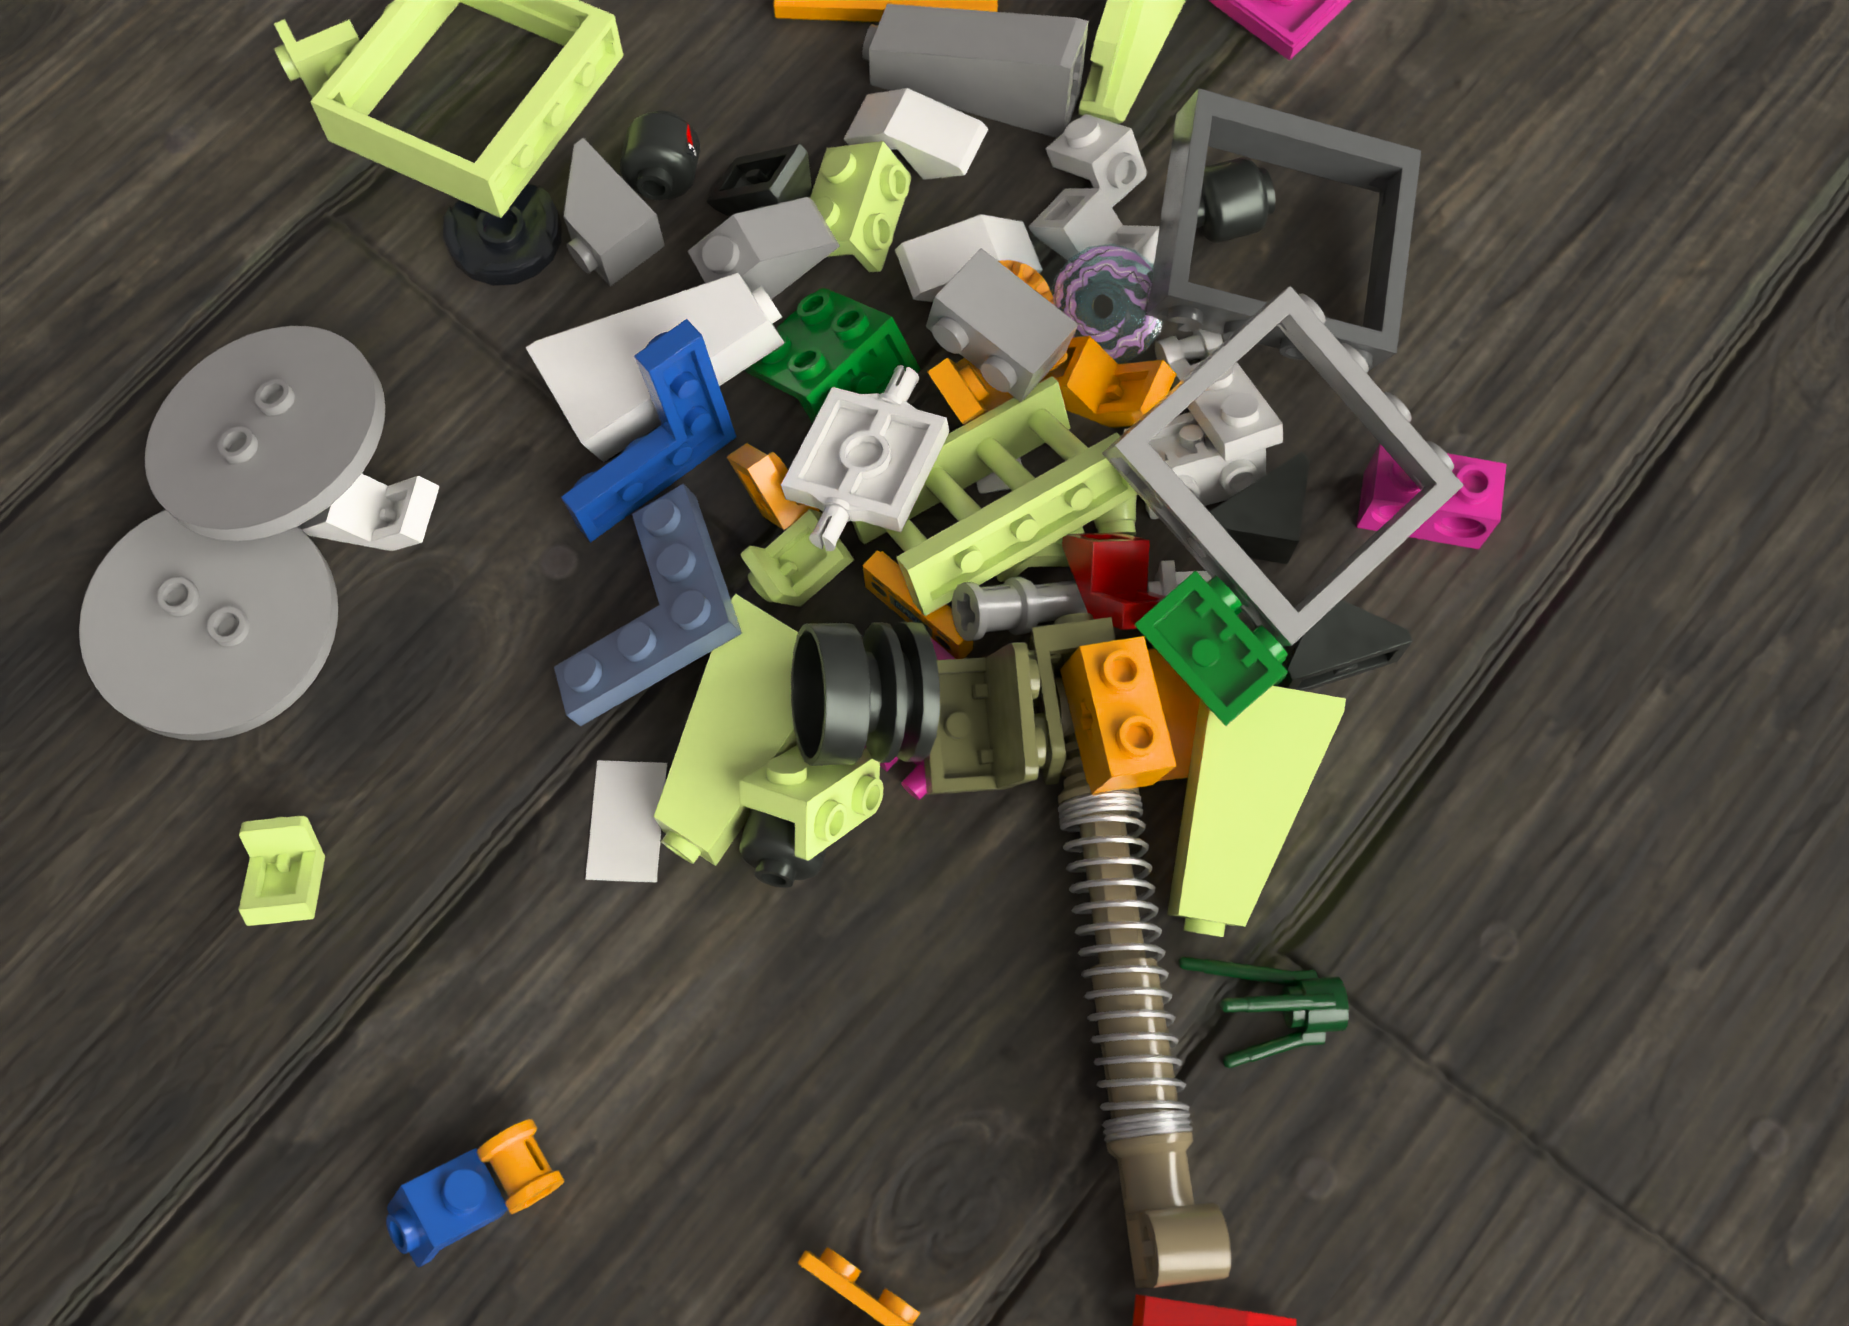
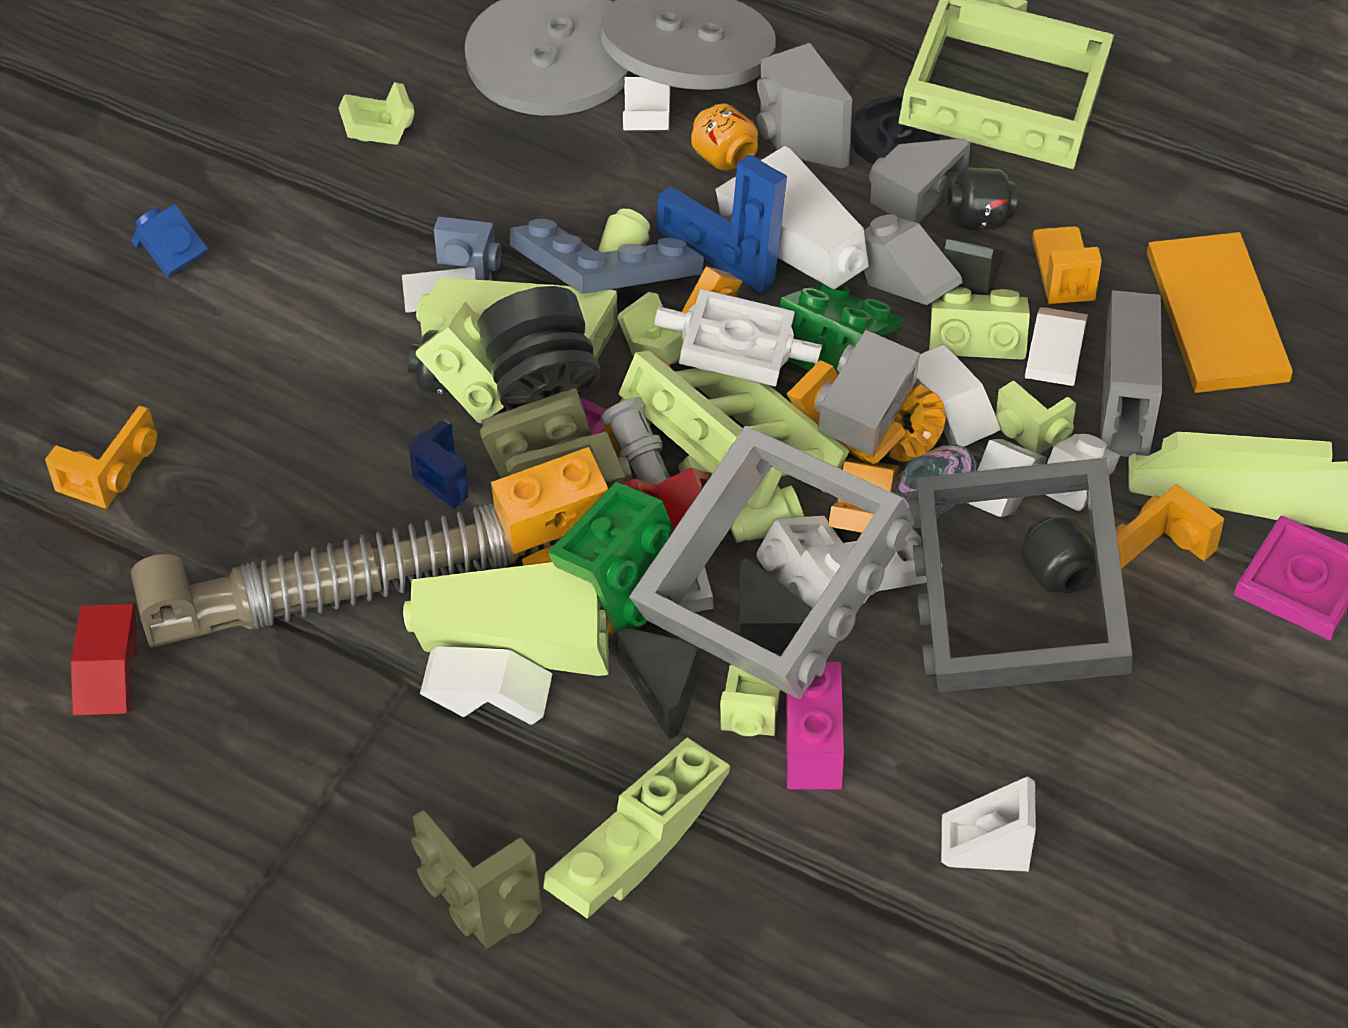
camera: 80 degrees right, 20 degrees down
light orange bush [476,1119,565,1214] -> none
dark green plant [1178,956,1349,1068] -> none
none -> clear blue bracket [409,419,469,509]
none -> olive bracket [411,810,542,949]
none -> white slope [420,646,553,725]
none -> sand blue bracket [434,217,501,281]
none -> yellowish green slope [543,738,730,919]
none -> yellowish green cone [598,209,650,253]
none -> light orange head [691,103,758,171]
none -> yellowish green bracket [721,665,781,736]
none -> light grey slope [757,43,852,169]
none -> white slope [941,776,1036,871]
none -> yellowish green bracket [996,380,1076,454]
none -> light orange bracket [1032,226,1102,304]
none -> light orange bracket [1116,484,1225,569]

